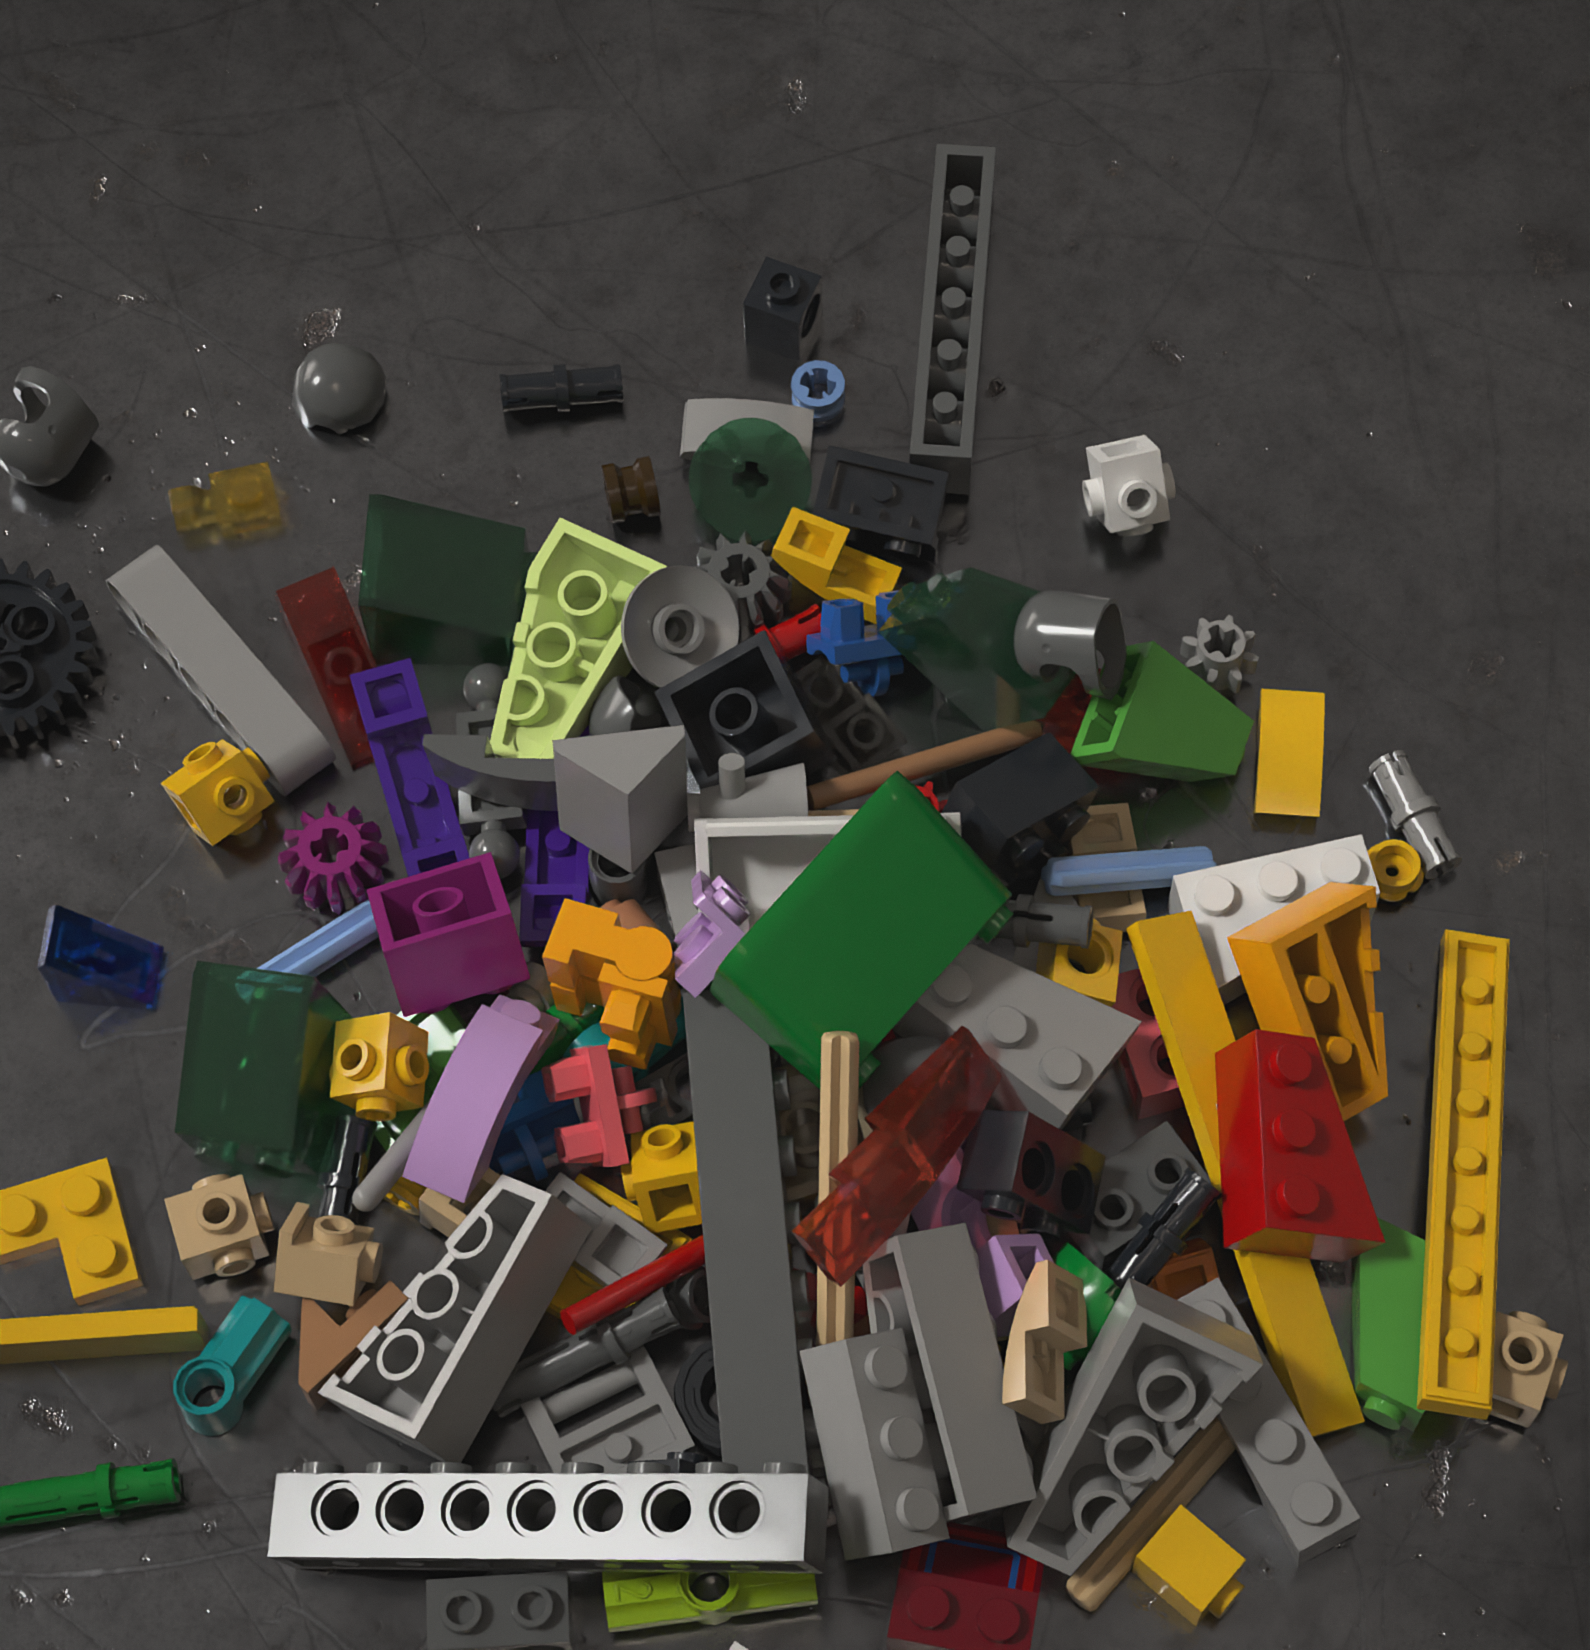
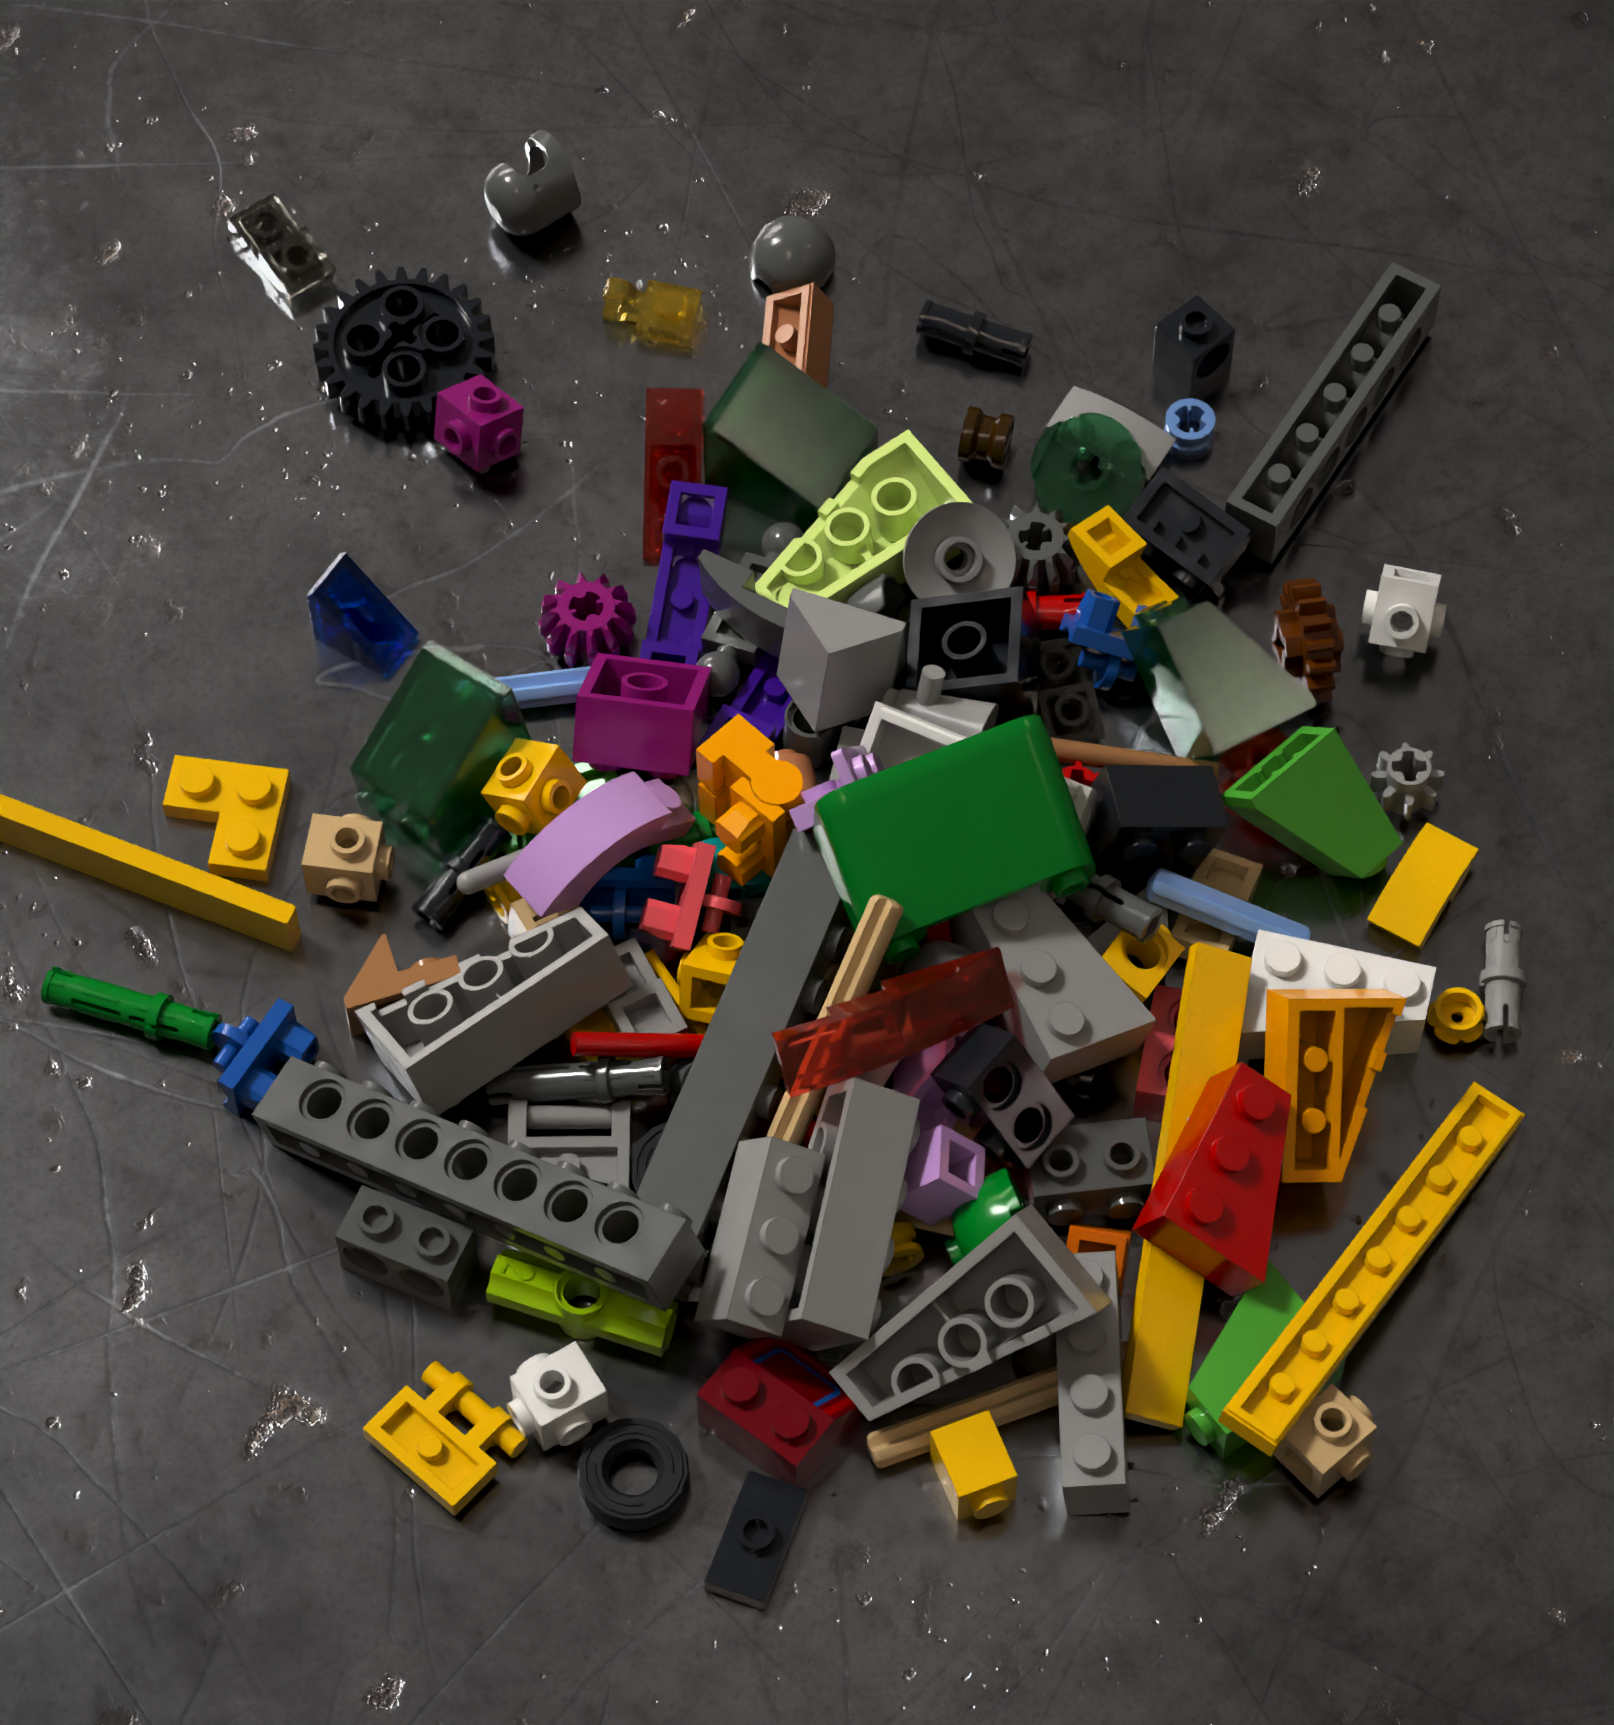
camera: 25 degrees right, 5 degrees down
light grey beam [106,545,336,796] -> none
yellow brick [161,739,275,846] -> none
teal piece [173,1295,292,1436] -> none
tan brick [274,1202,383,1306] -> none
tan slope [1002,1260,1087,1424] -> none
dark grey helmet [1014,590,1127,700] -> none
black pin [1104,1167,1223,1289] -> none
none -> blue hips [211,998,319,1116]
none -> magenta brick [434,374,524,472]
none -> nougat slope [758,282,834,395]
none -> reddish brown gear [1271,577,1344,706]

